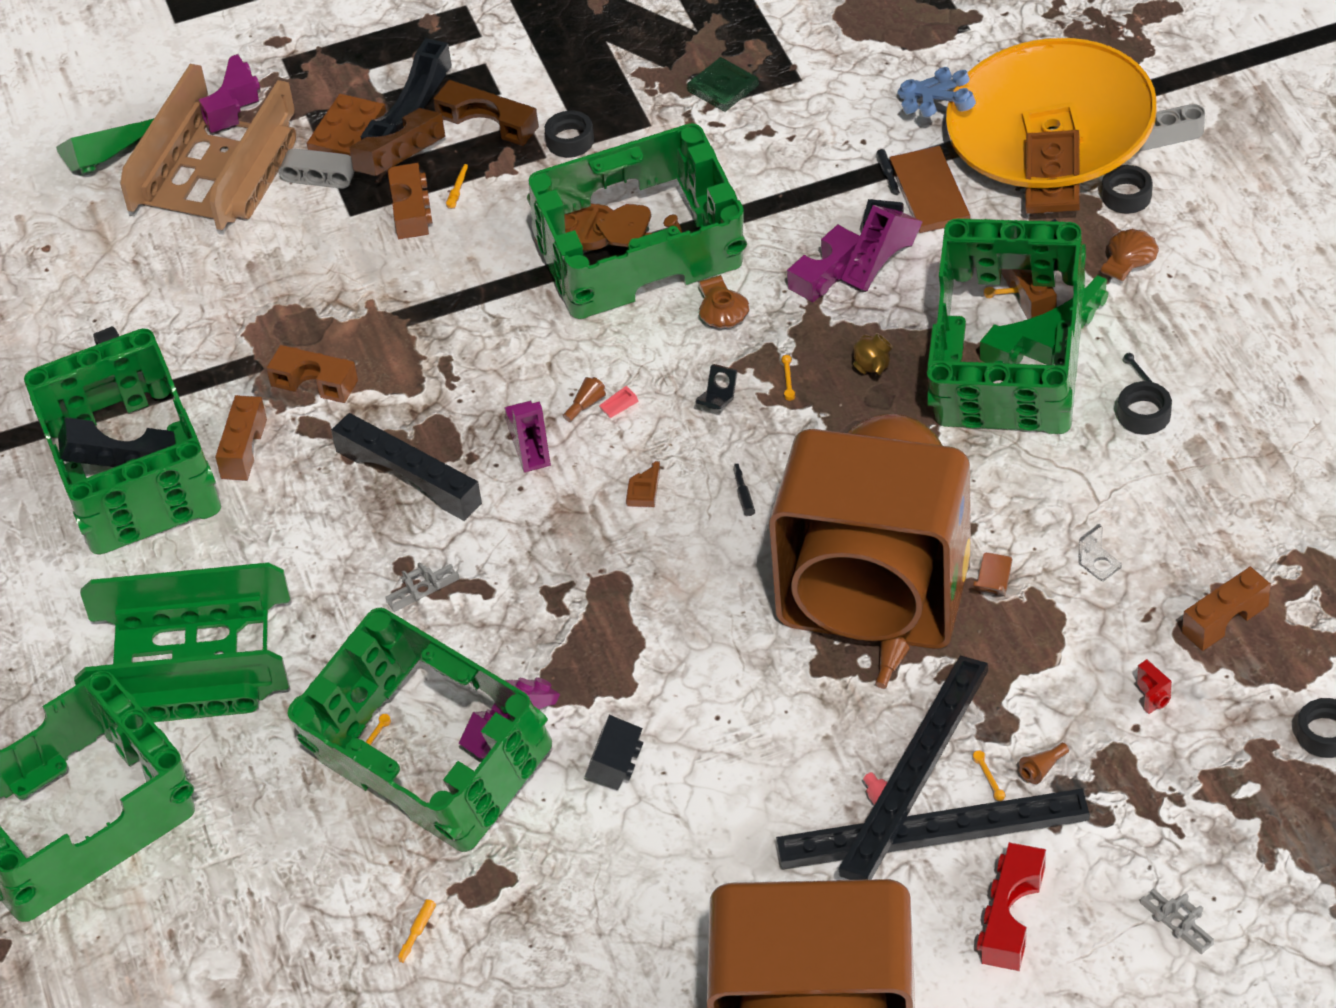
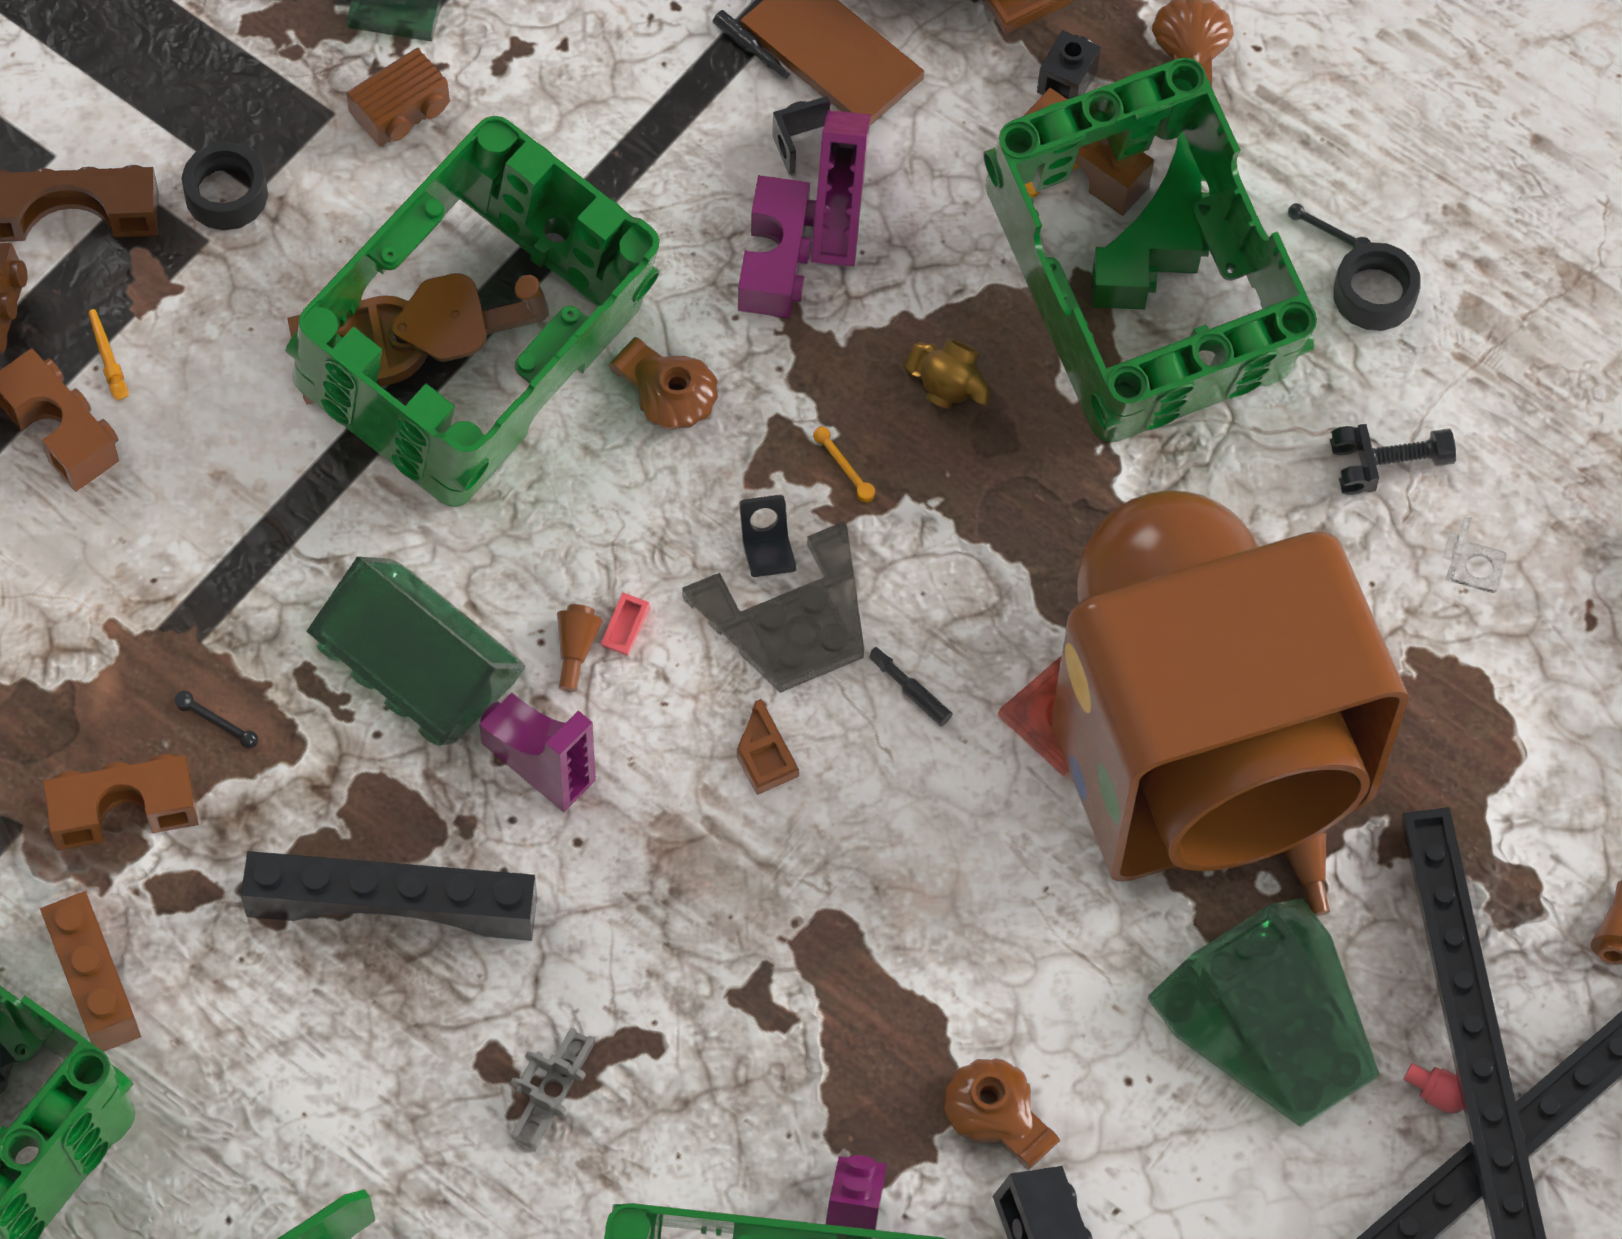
camera: 40 degrees left, 15 degrees up
light orange hinge [973,750,1006,801] -> none
none -> black hinge [175,691,258,749]
none -> clear green windscreen [306,556,525,746]
none -> dark orange brick [346,48,450,147]
none -> clear smoke wing [682,521,864,693]
none -> dark orange animal [944,1058,1060,1170]
none -> clear green wedge [1147,898,1380,1127]
none -> black bar [1330,424,1456,495]

